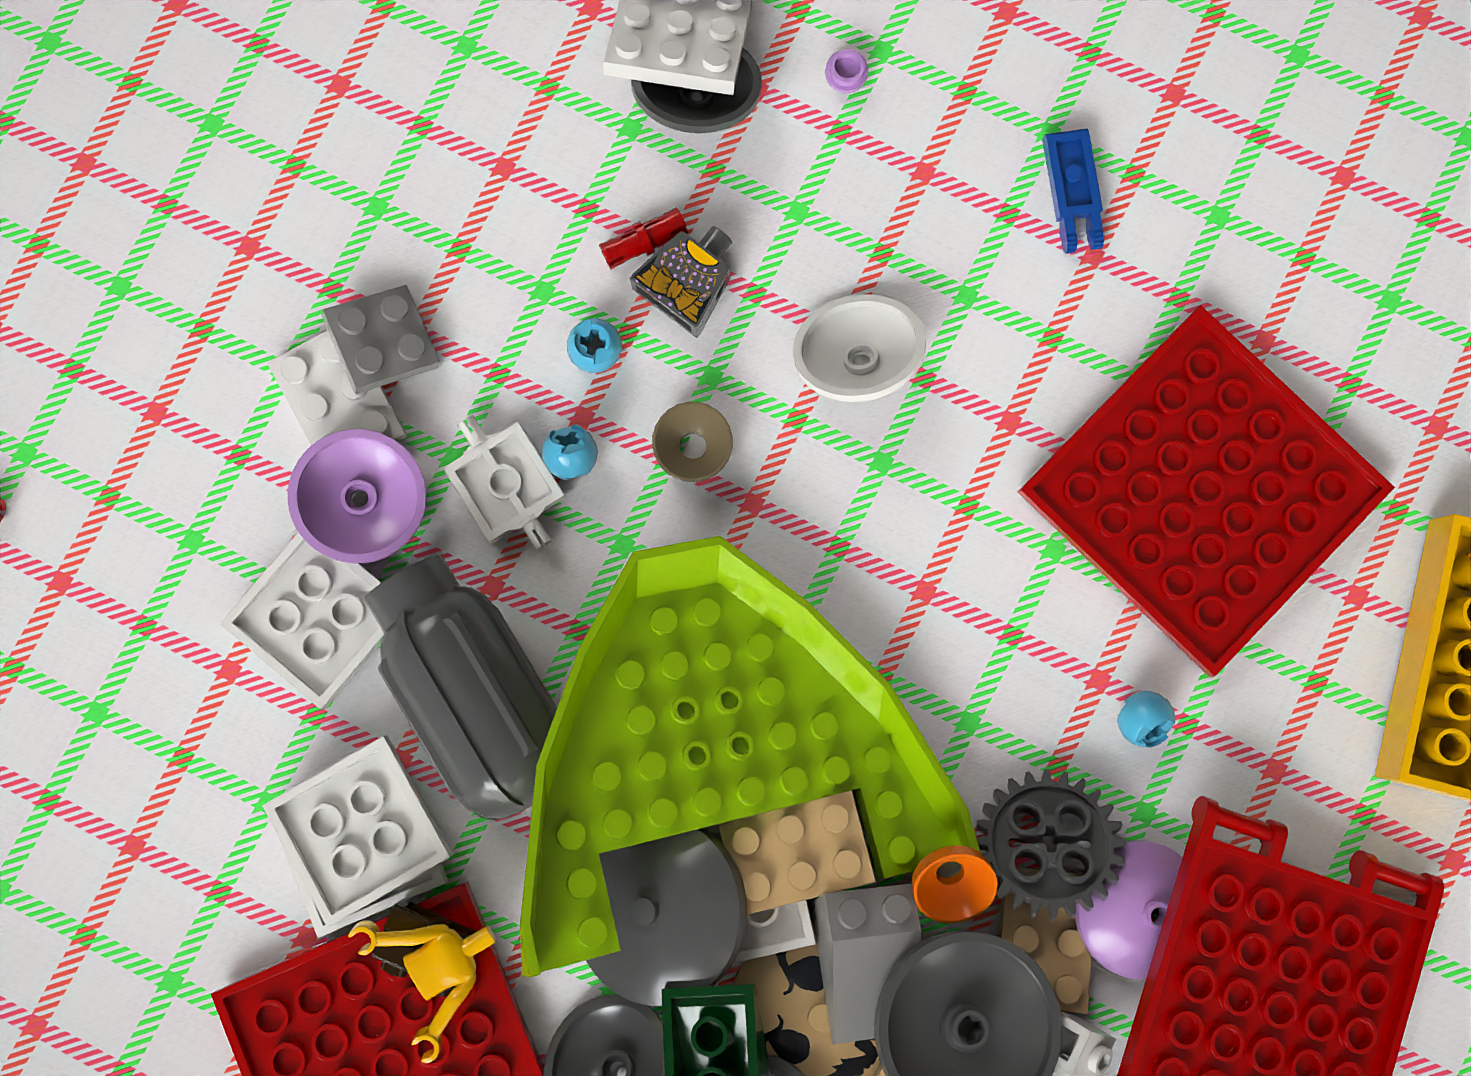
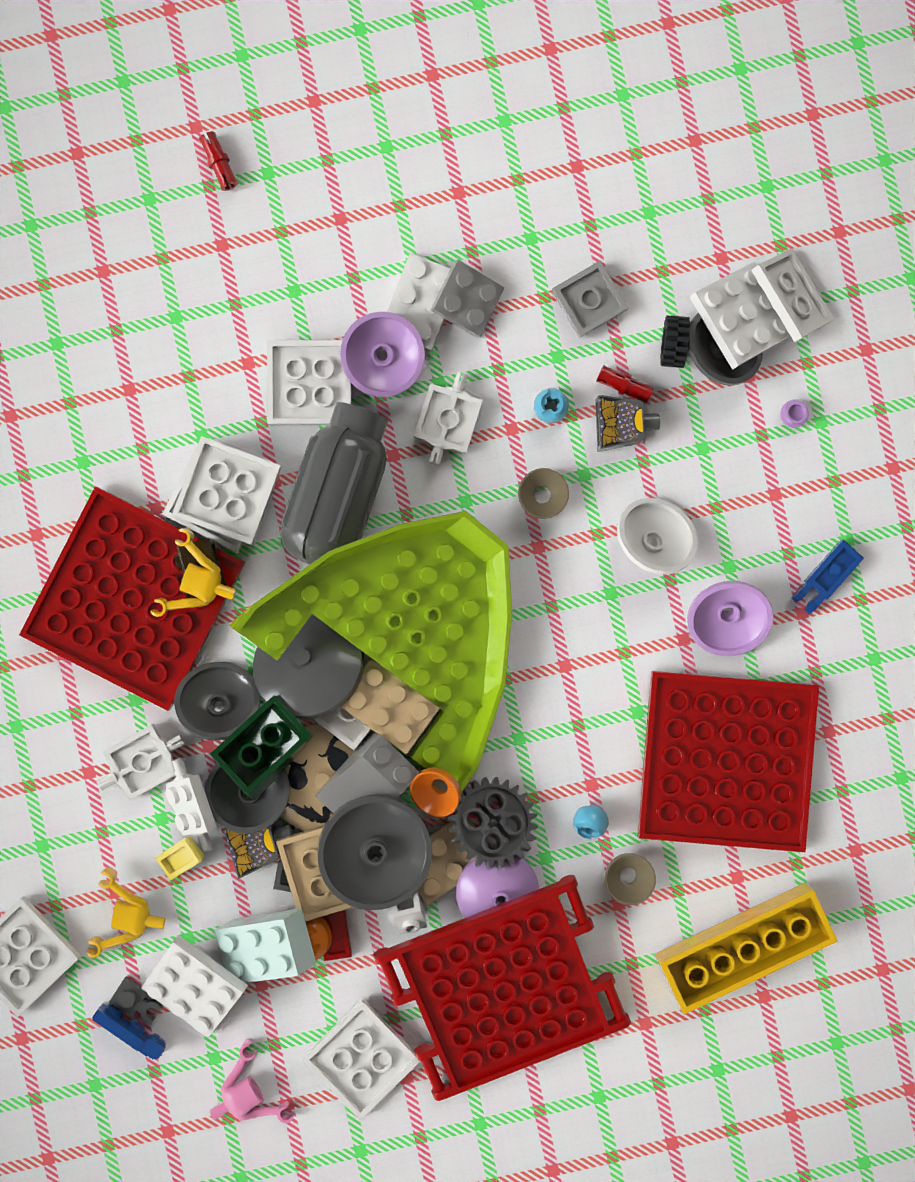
camera: 50 degrees right, 5 degrees up
medium azure piece [542,425,598,480] -> none
none -> light grey plate [552,260,628,338]
none -> dark tan piece [605,853,656,905]
none -> black tyre [660,315,690,368]
none -> lavender dish [687,581,773,656]

